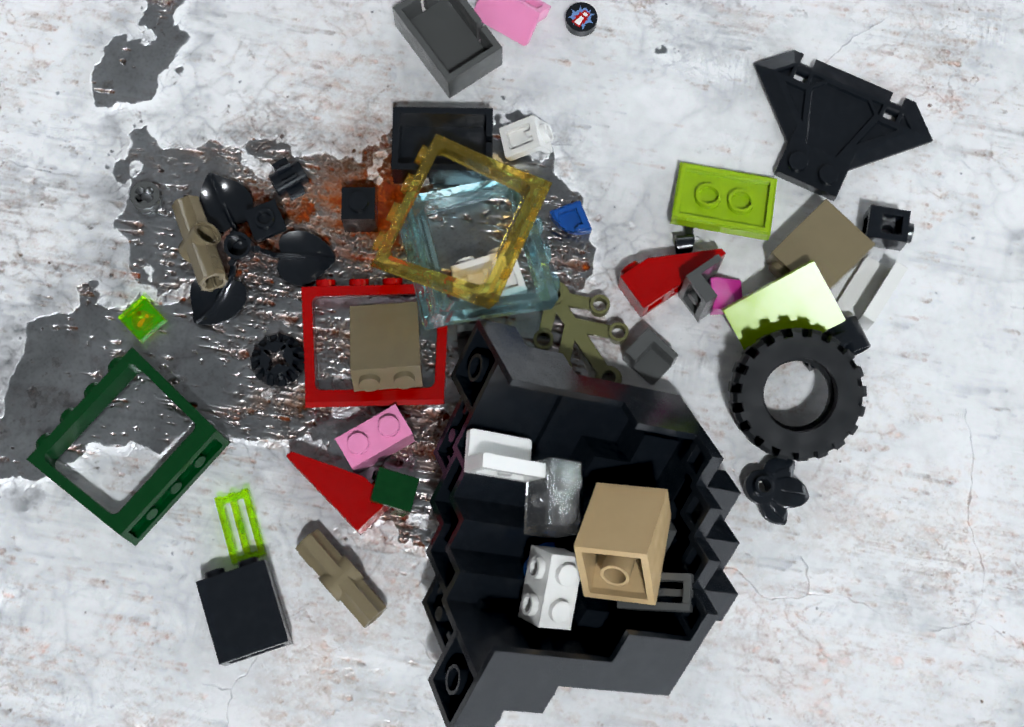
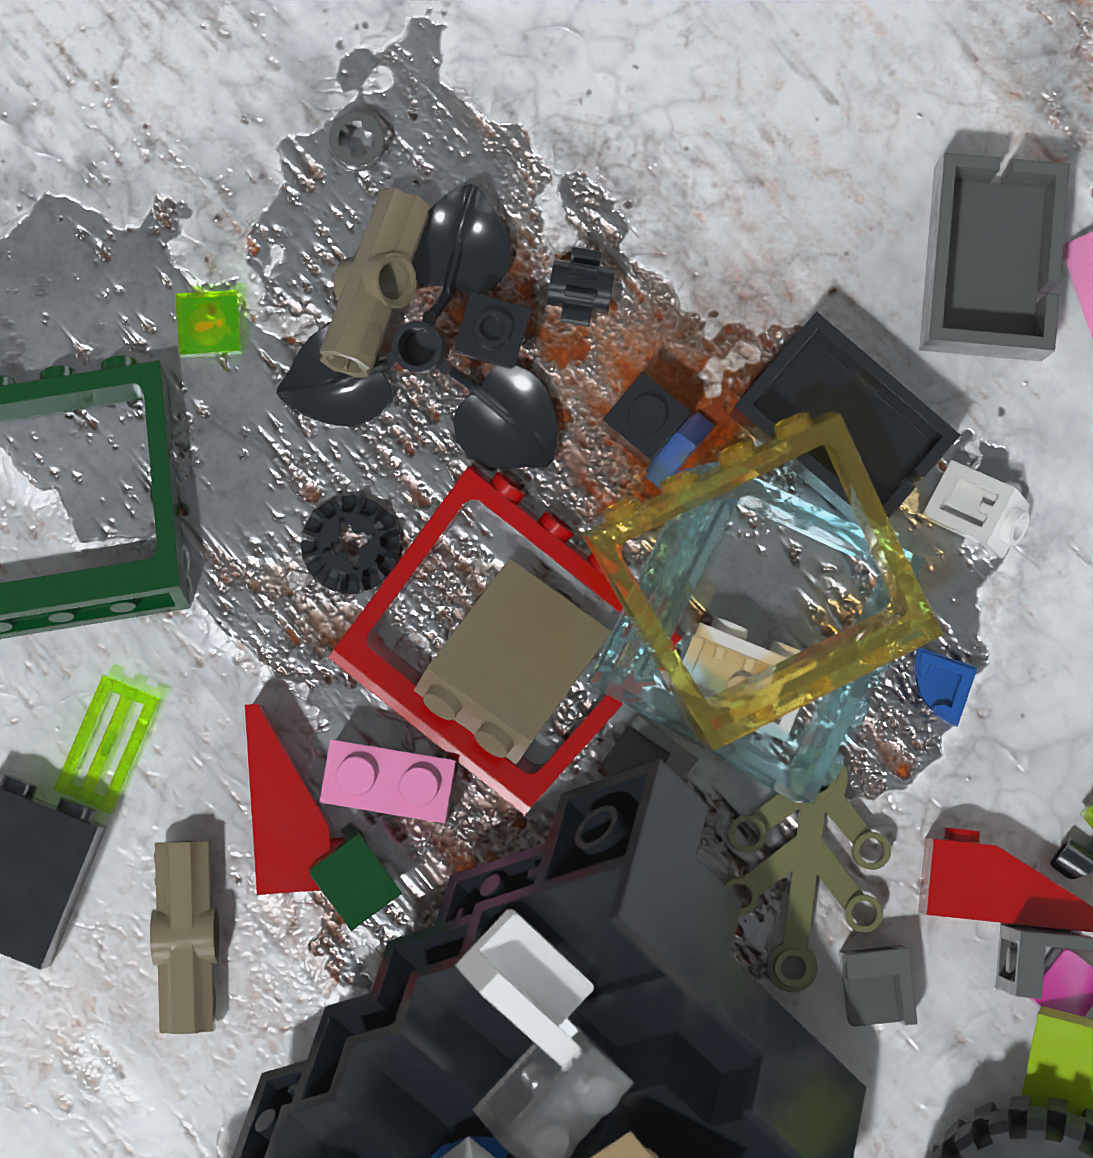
camera: 40 degrees right, 10 degrees up
none -> blue tile [645,413,715,490]

